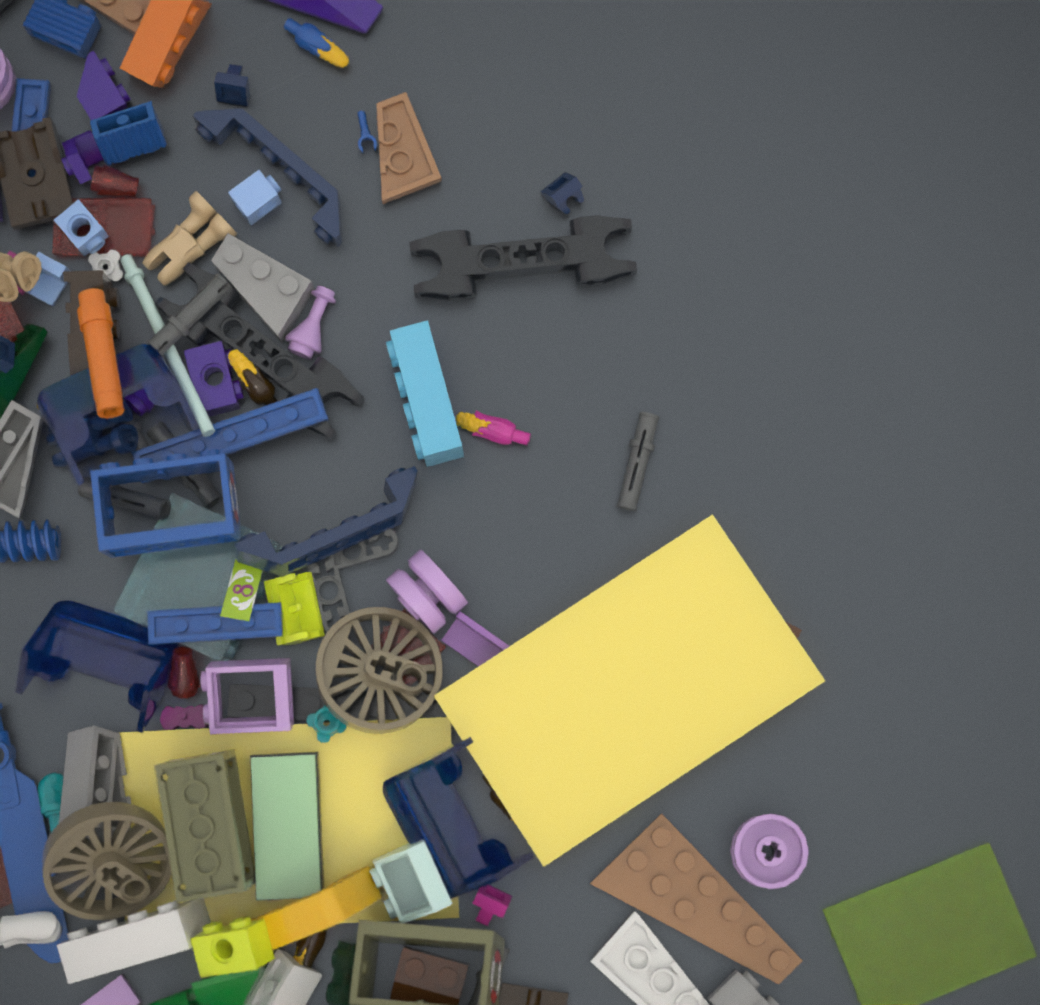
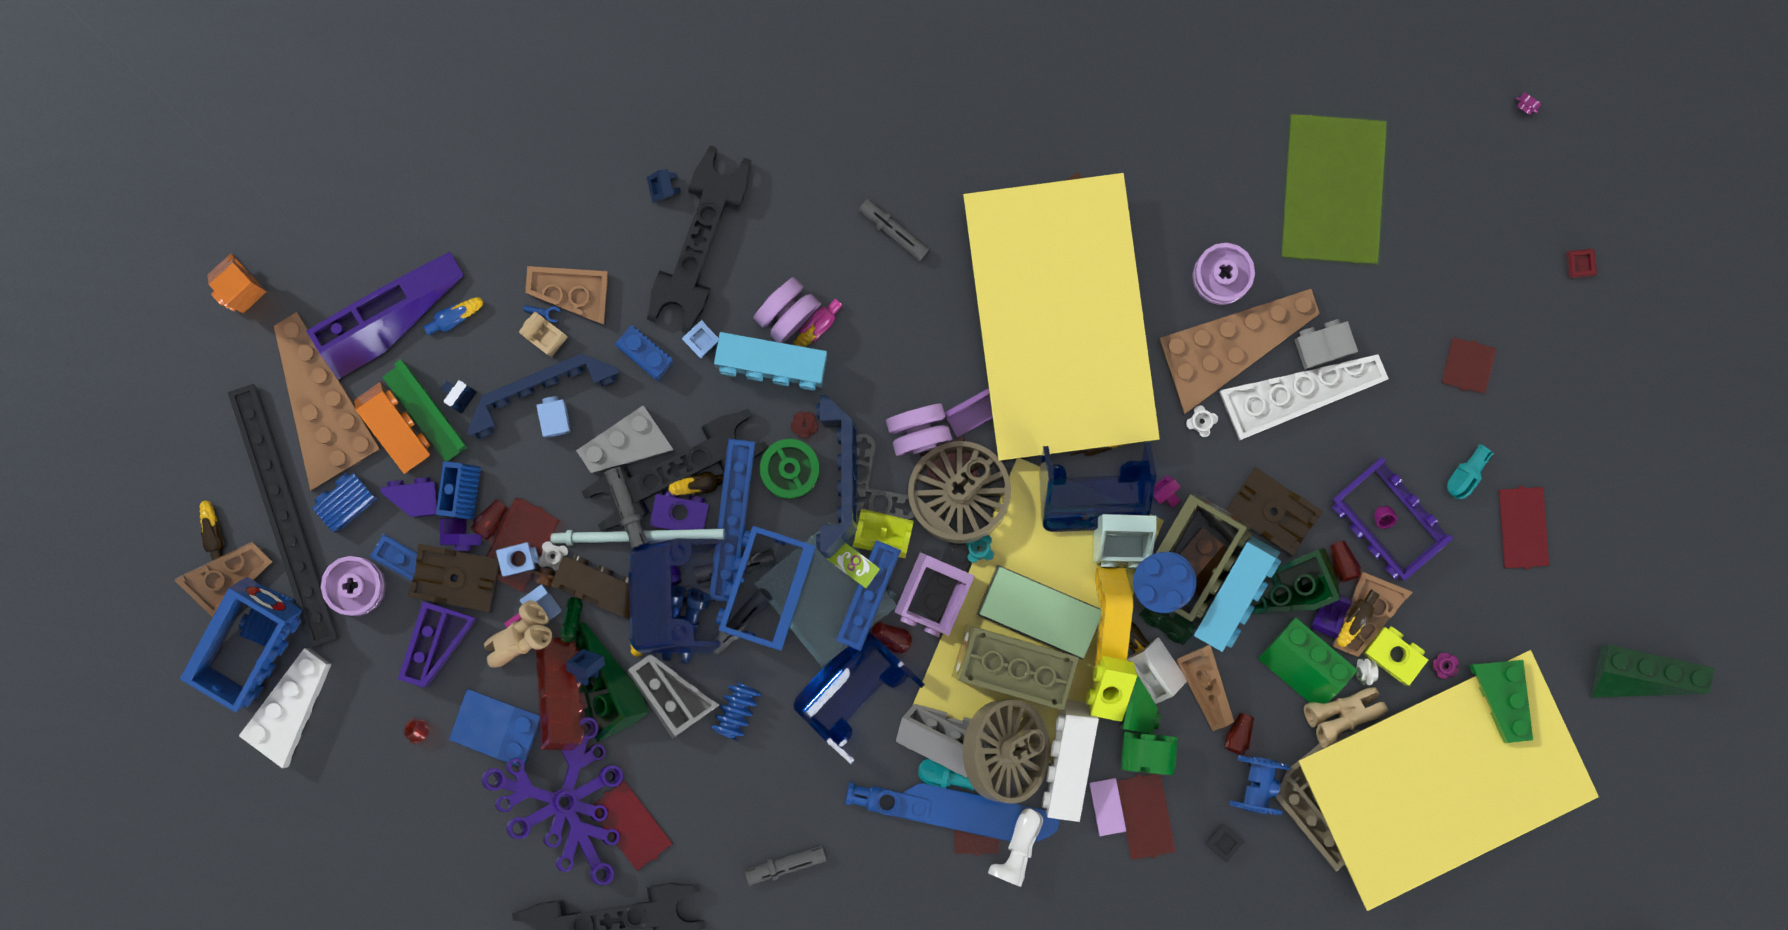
camera: 75 degrees left, 5 degrees up
orange piece [77,288,124,419] -> none
tan piece [142,191,237,286] -> none
magenta piece [159,704,208,730] -> none
lavender piece [285,286,336,360] -> none
none -> green fence [382,359,469,462]
none -> tan bracket [519,312,568,358]
none -> reddish brown plate [531,566,554,587]
none -> dark green axle [560,597,583,643]
none -> blue brick [615,325,673,381]
none -> light blue panel [682,320,719,359]
none -> lavender wheel [753,277,821,343]
none -> green wheel [760,439,820,499]
none -> clear red plate [791,411,818,438]
none -> blue wheel [1133,552,1196,613]
none -> white plate [1186,405,1218,437]

